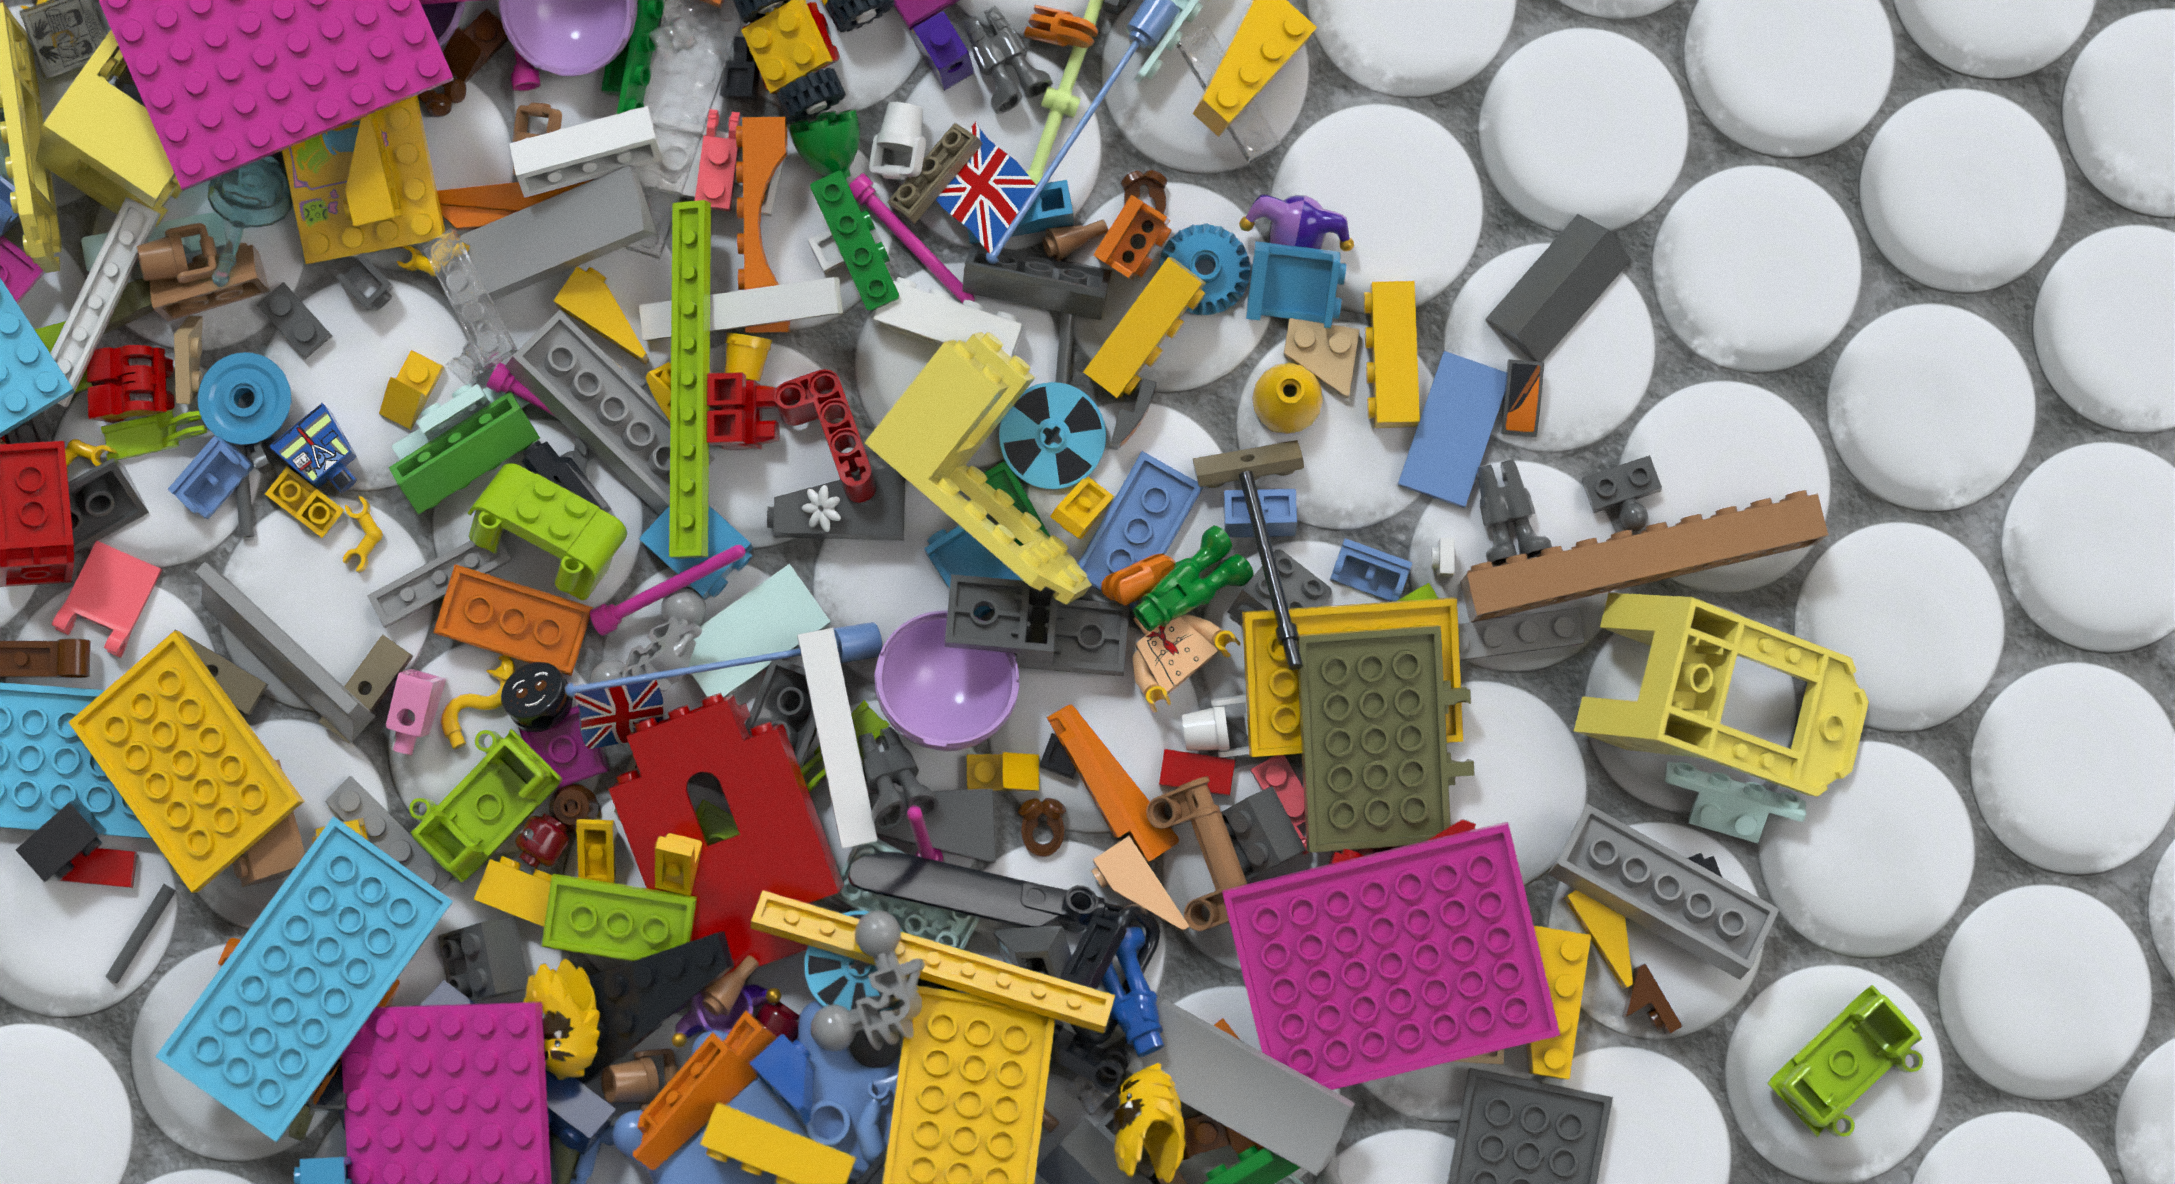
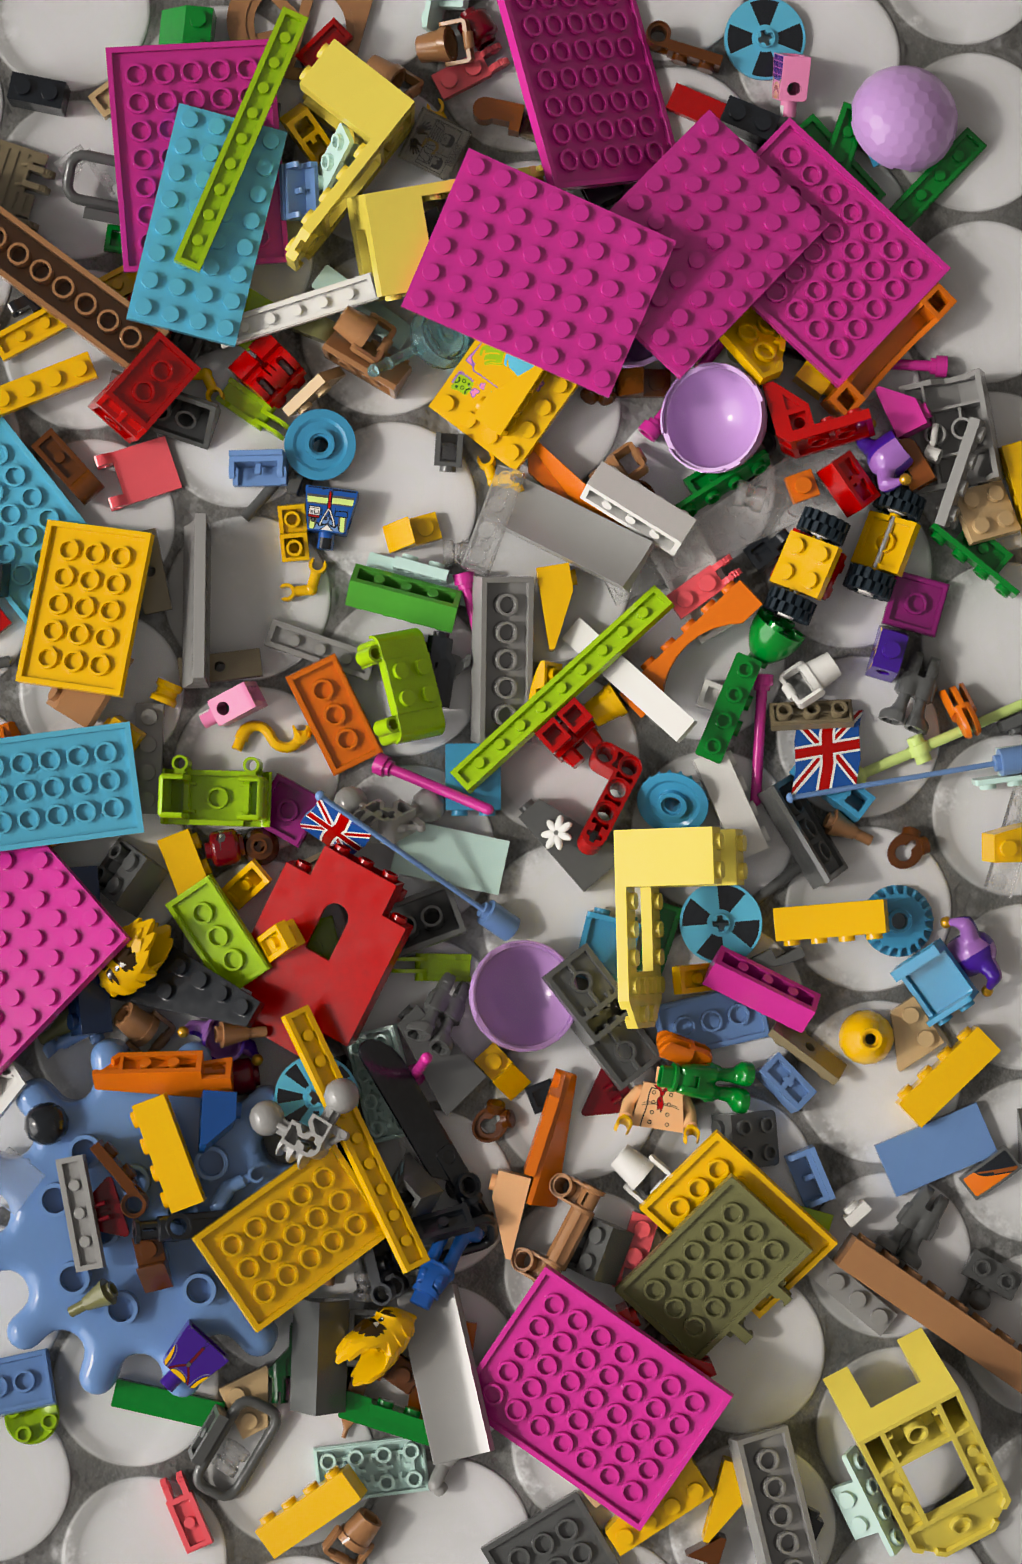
camera: 45 degrees right, 5 degrees up
dark grey plate [257,282,332,359] -> none
black head [501,662,573,733] -> none
white tile [797,628,878,849] -> none
orange piece [1093,194,1172,280] -> none
red tile [1159,749,1235,796] -> none
black bar [1239,471,1303,670] -> none
none -> yellow wheel [149,677,183,708]
none -> dark red piece [581,1068,631,1116]
none -> dark azure gear [637,770,709,829]
none -> dark pink brick [702,945,821,1033]

